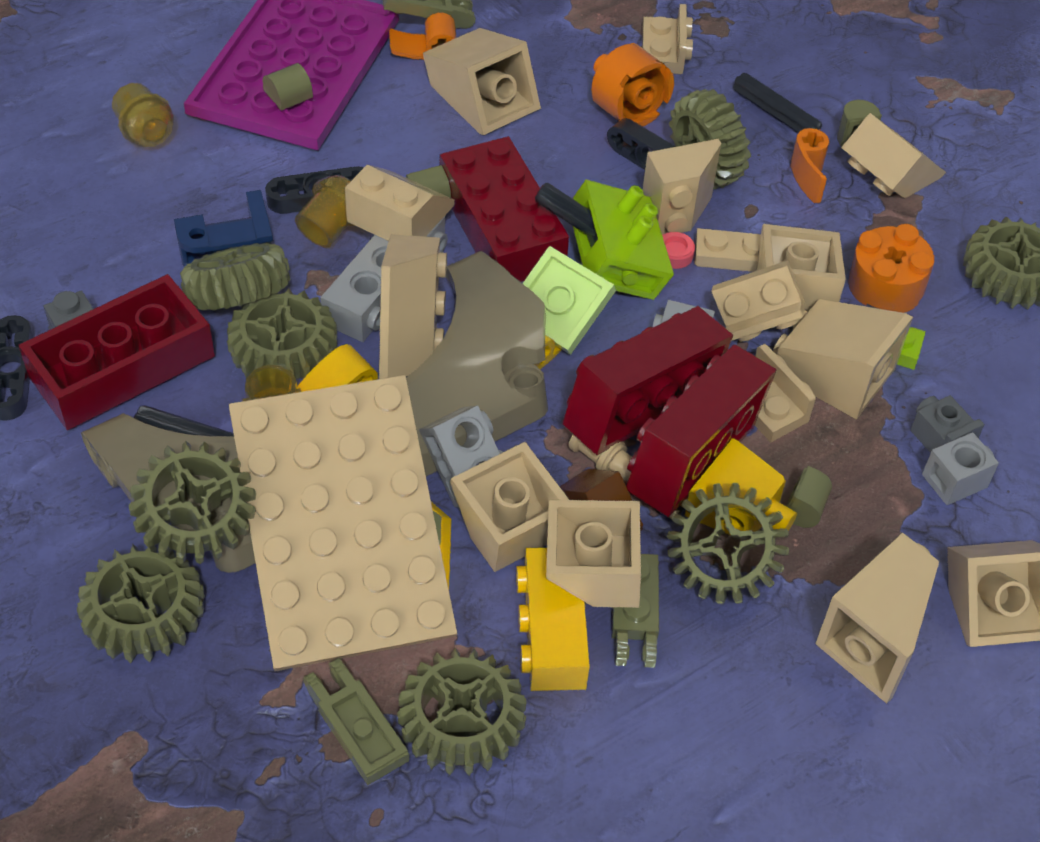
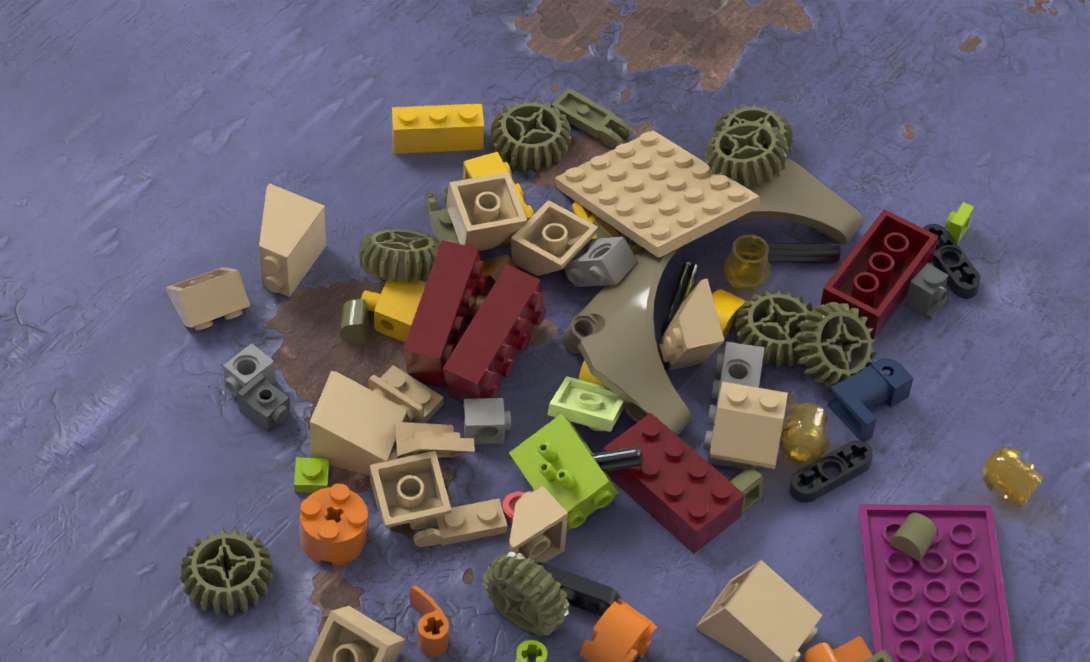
camera: 160 degrees right, 0 degrees up
none -> yellow brick [392,104,484,154]

